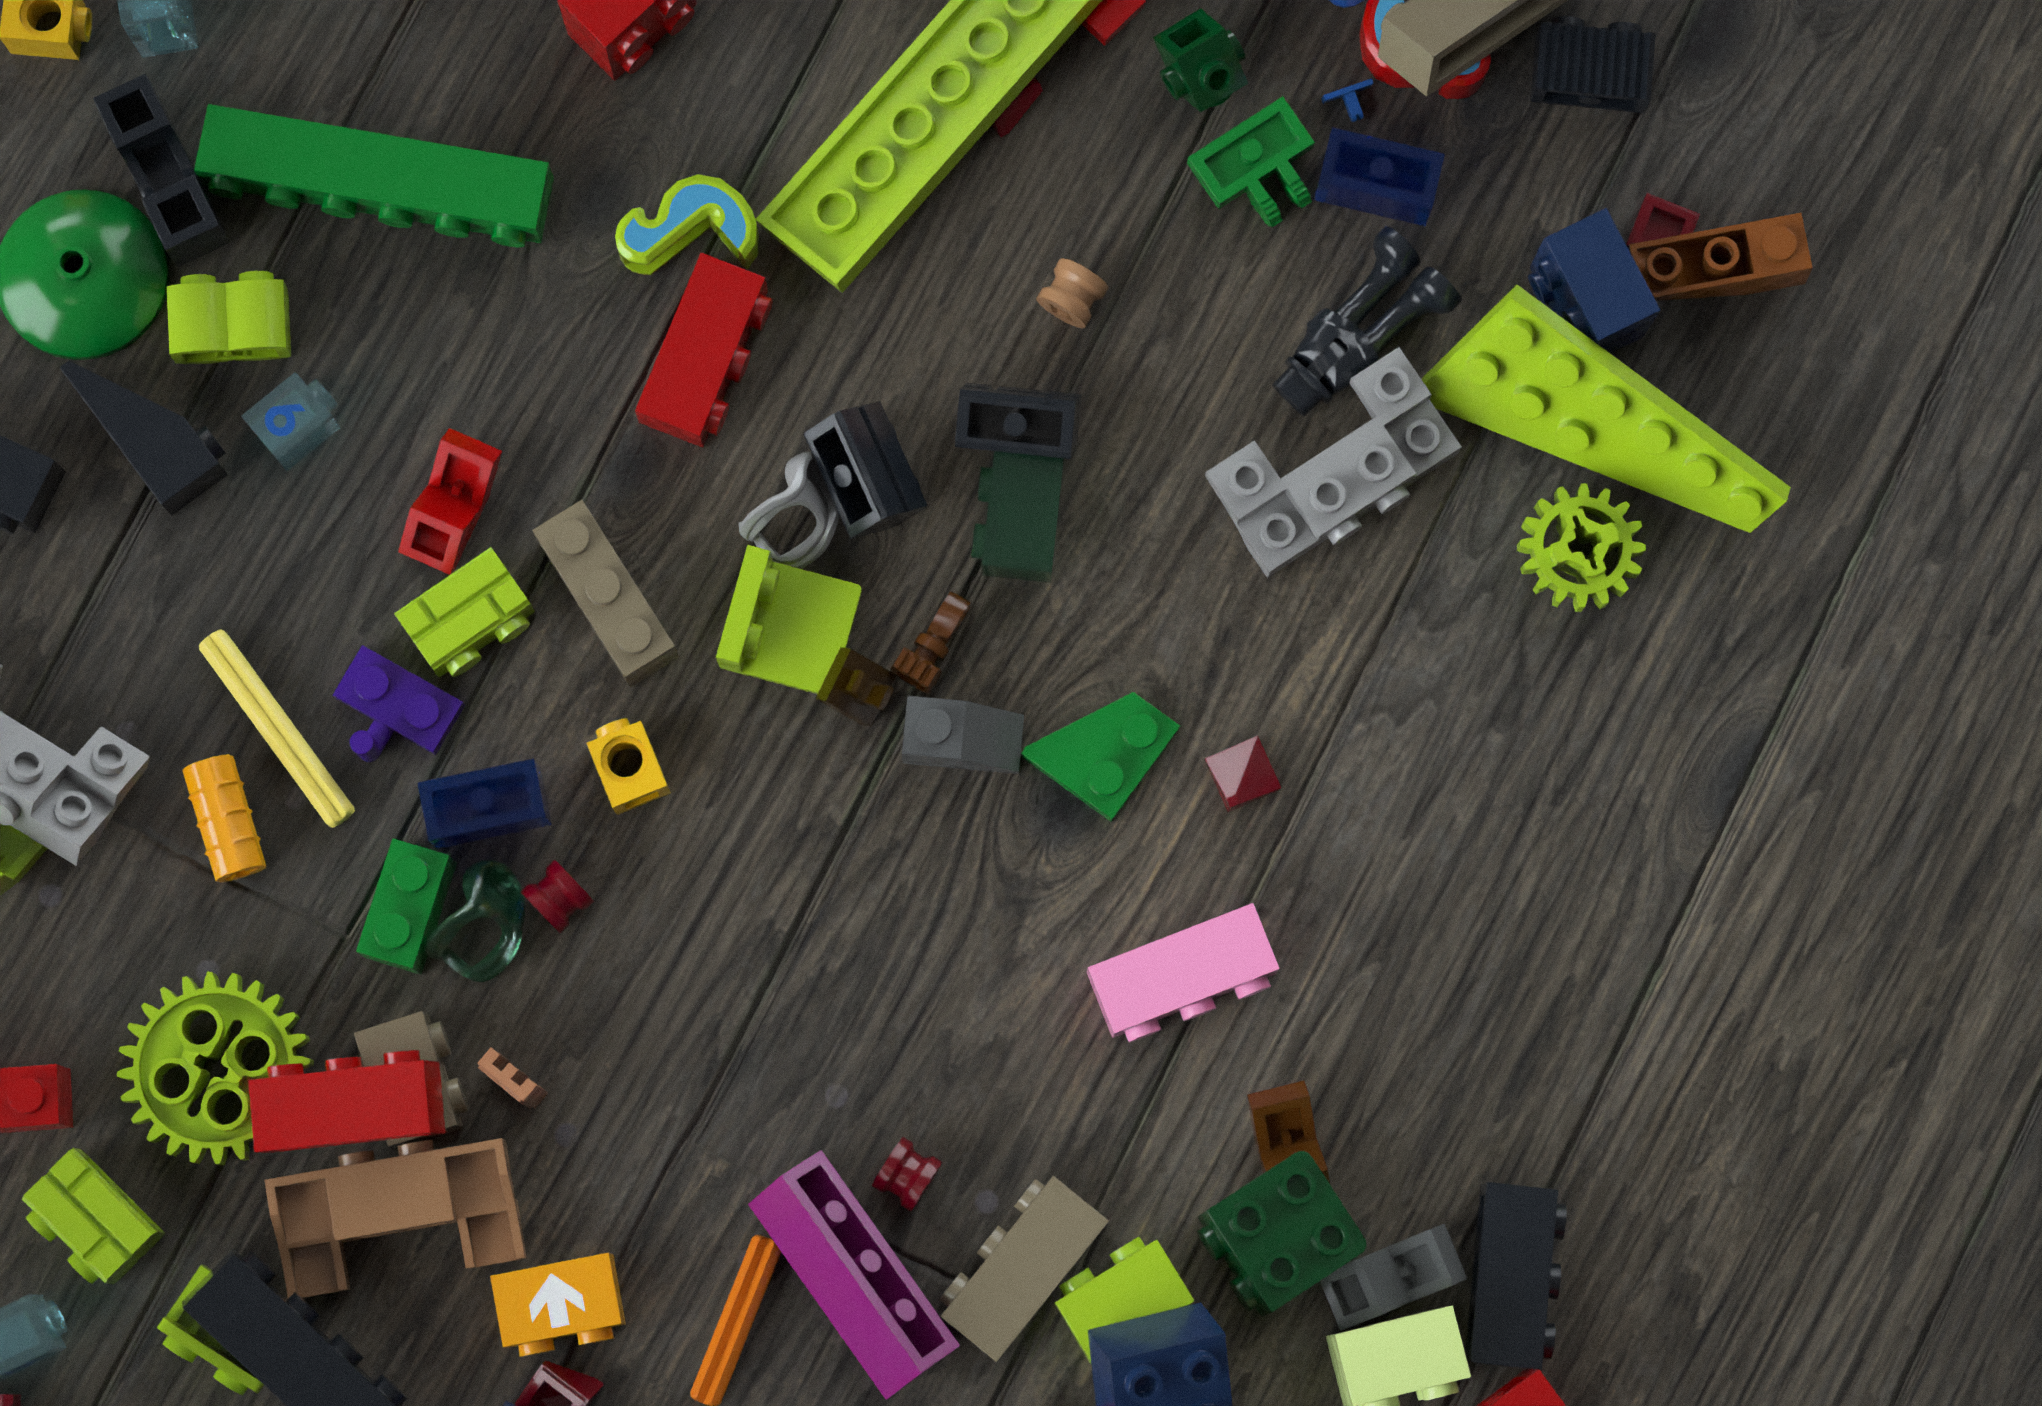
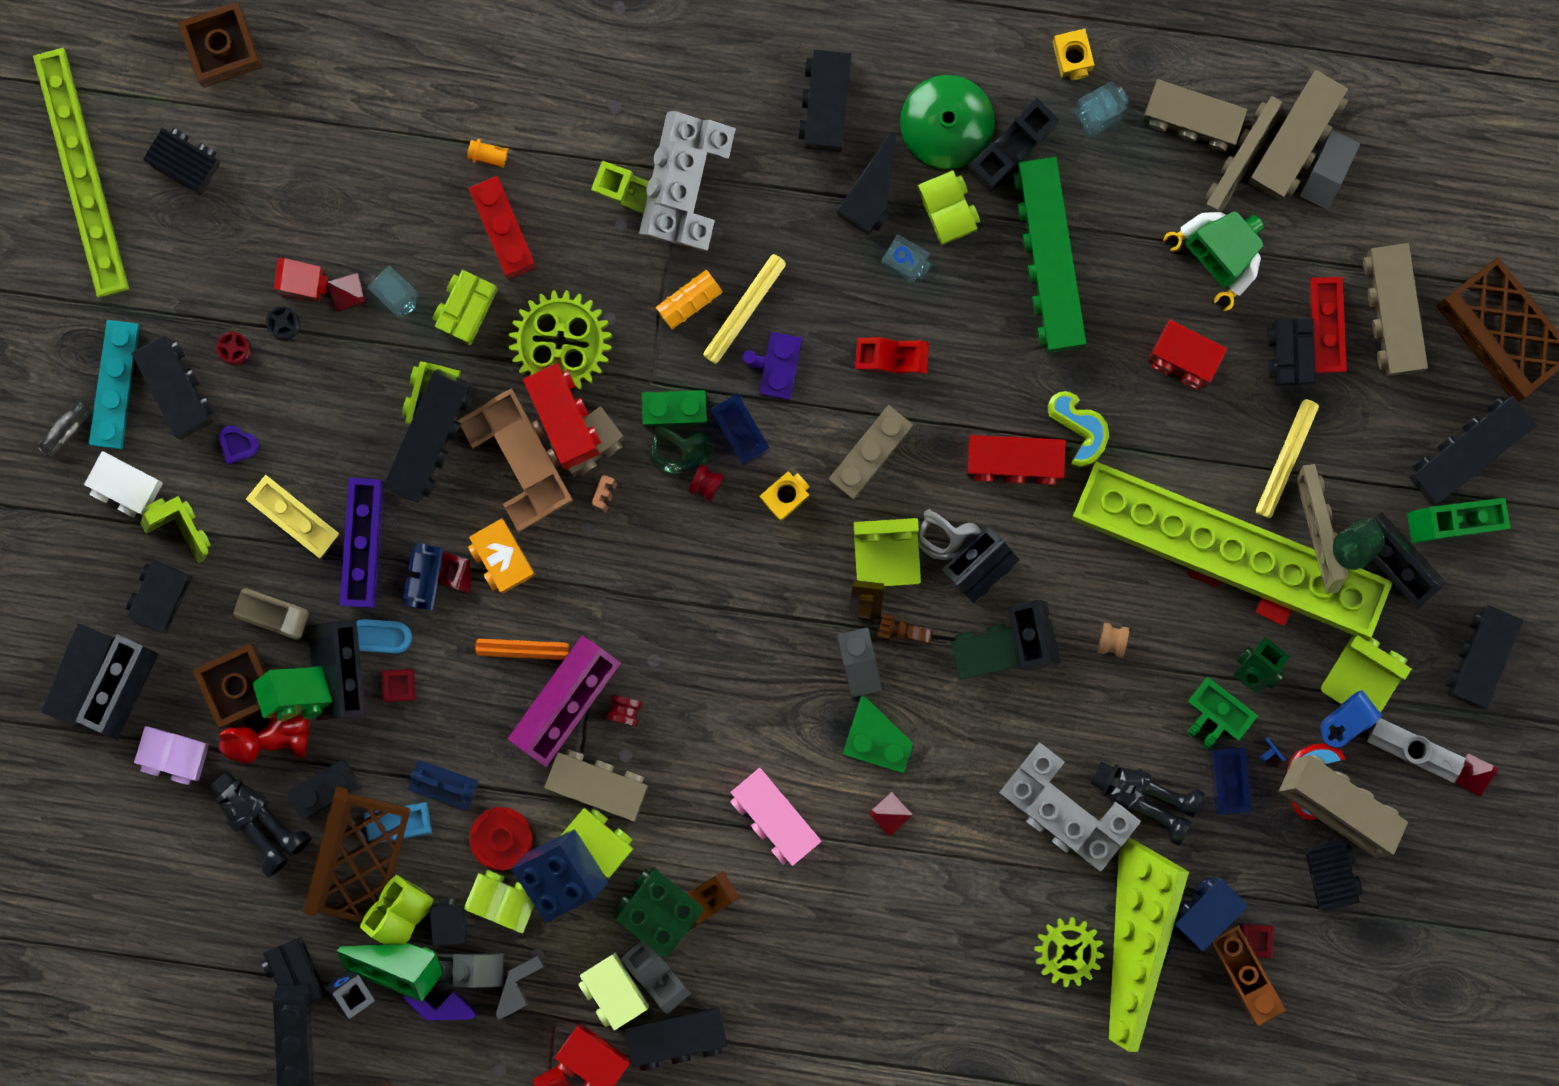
camera: 80 degrees right, 5 degrees up
lime brick [394,547,535,677] -> none

